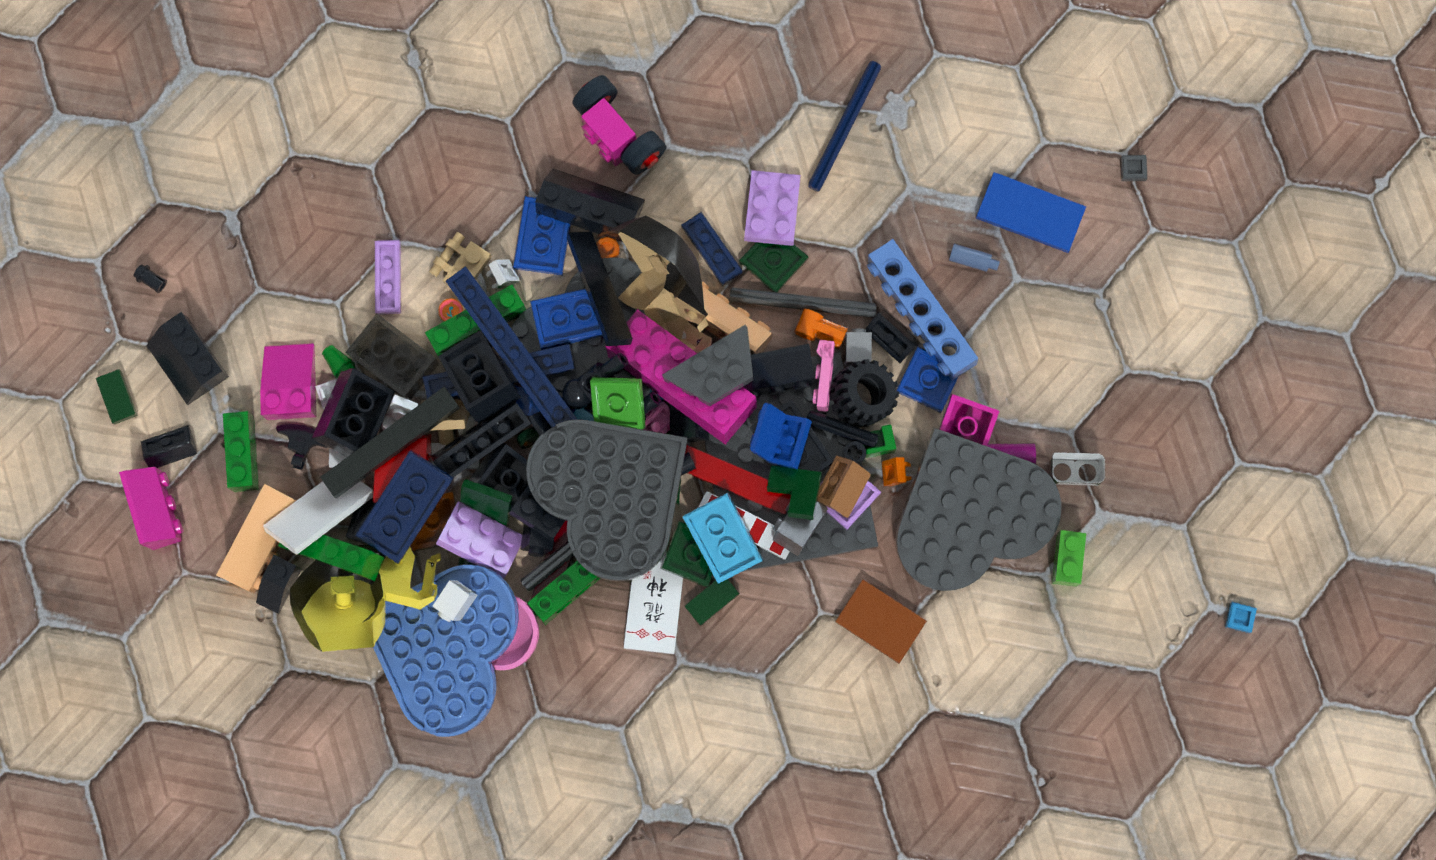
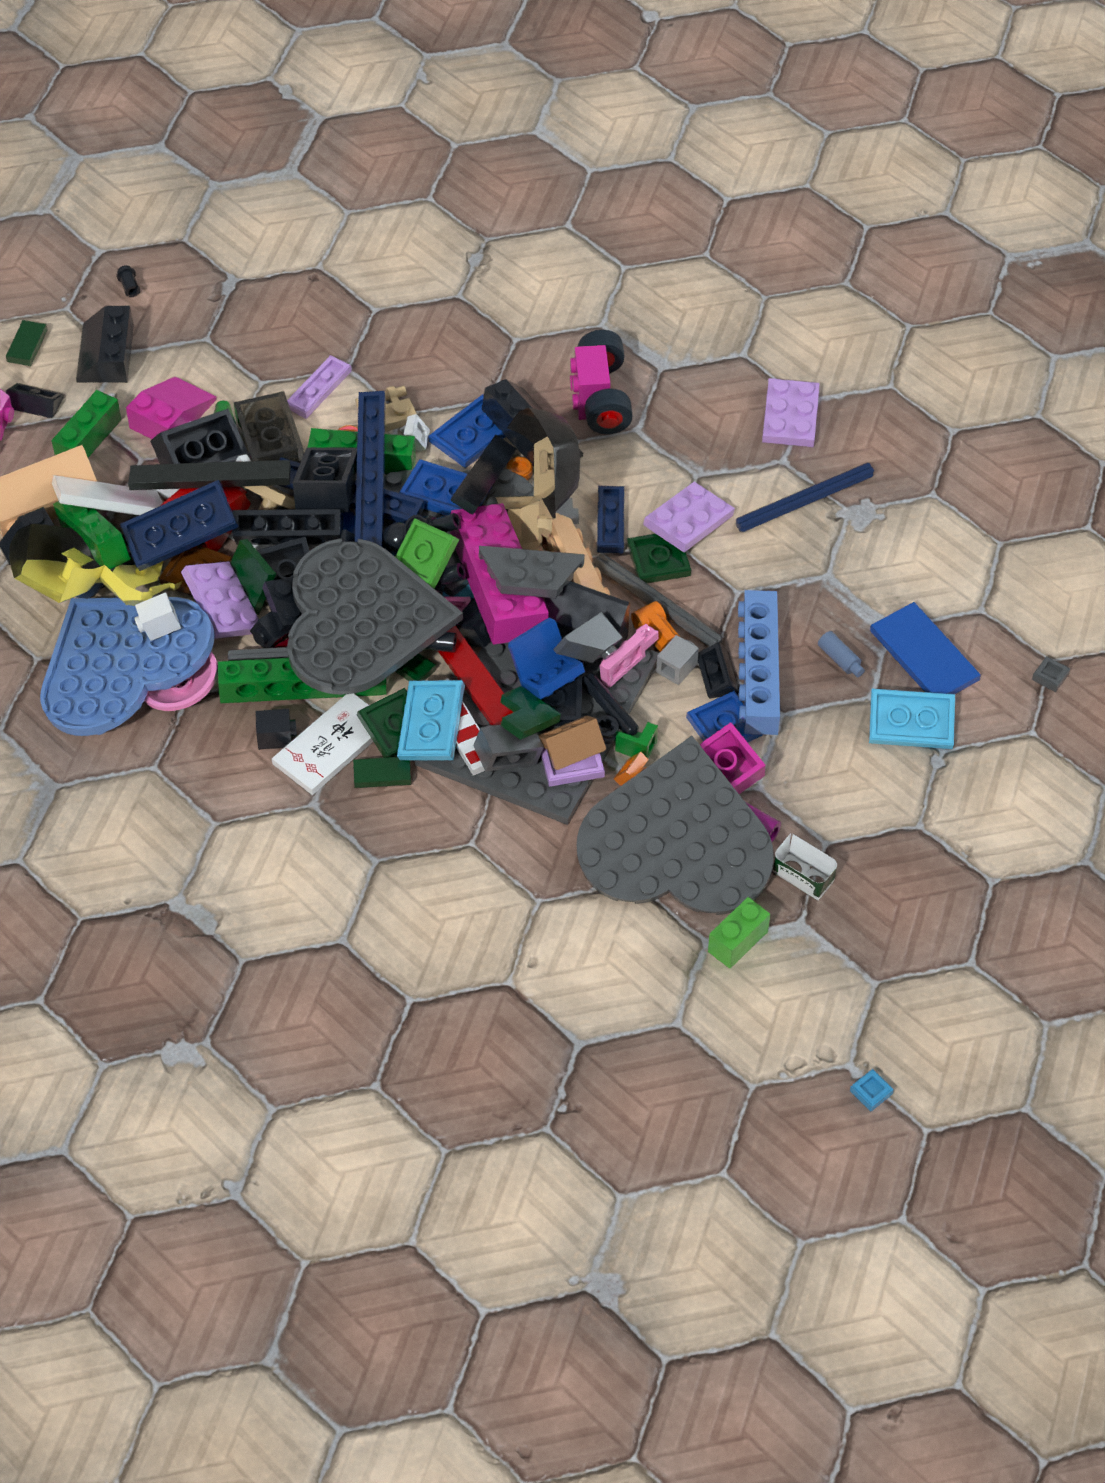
camera: 30 degrees right, 25 degrees down
black piece [276,424,328,470] -> none
black tyre [829,359,899,428] -> none
dark orange tile [835,580,927,664] -> none
none -> black brick [255,709,297,750]
none -> slope [553,612,622,663]
none -> lavender plate [762,378,820,447]
none -> medium azure tile [869,689,955,749]

